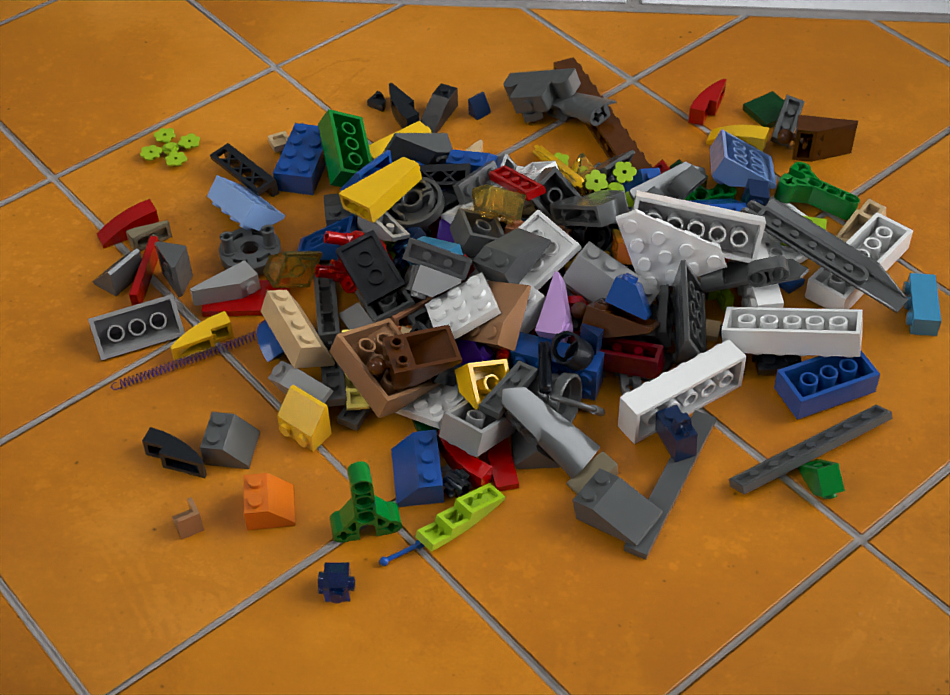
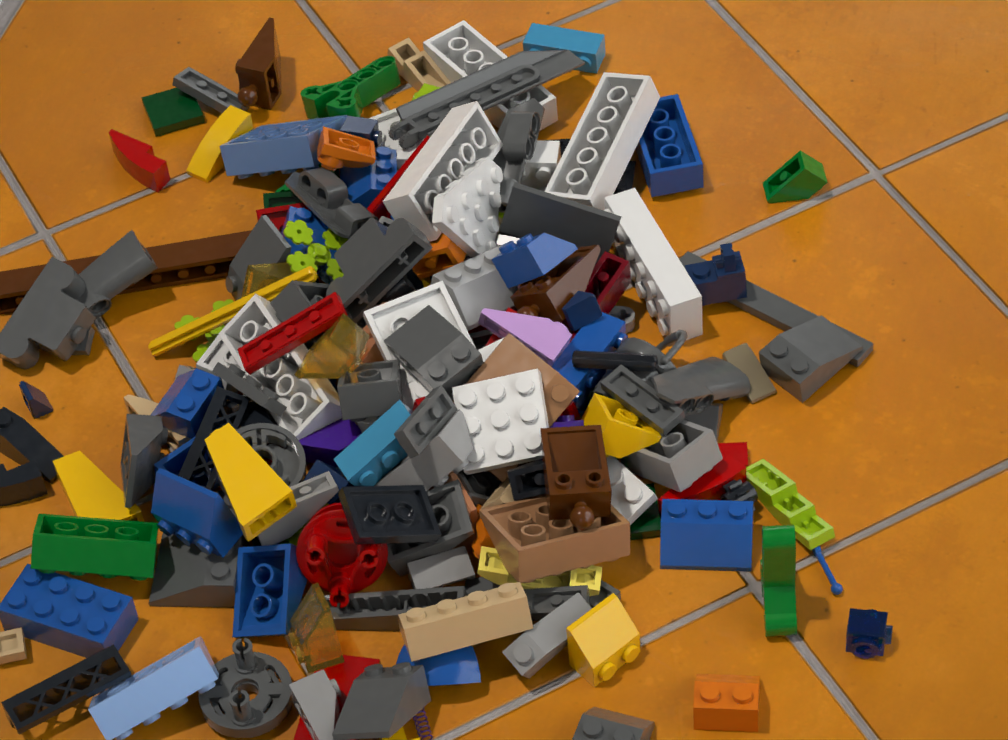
camera: 75 degrees left, 0 degrees up
black helmet [551,331,594,371] -> none
dark grey tile [729,405,893,494] -> none
none -> orange slope [317,126,376,171]
none -> dark grey slope [332,662,431,740]

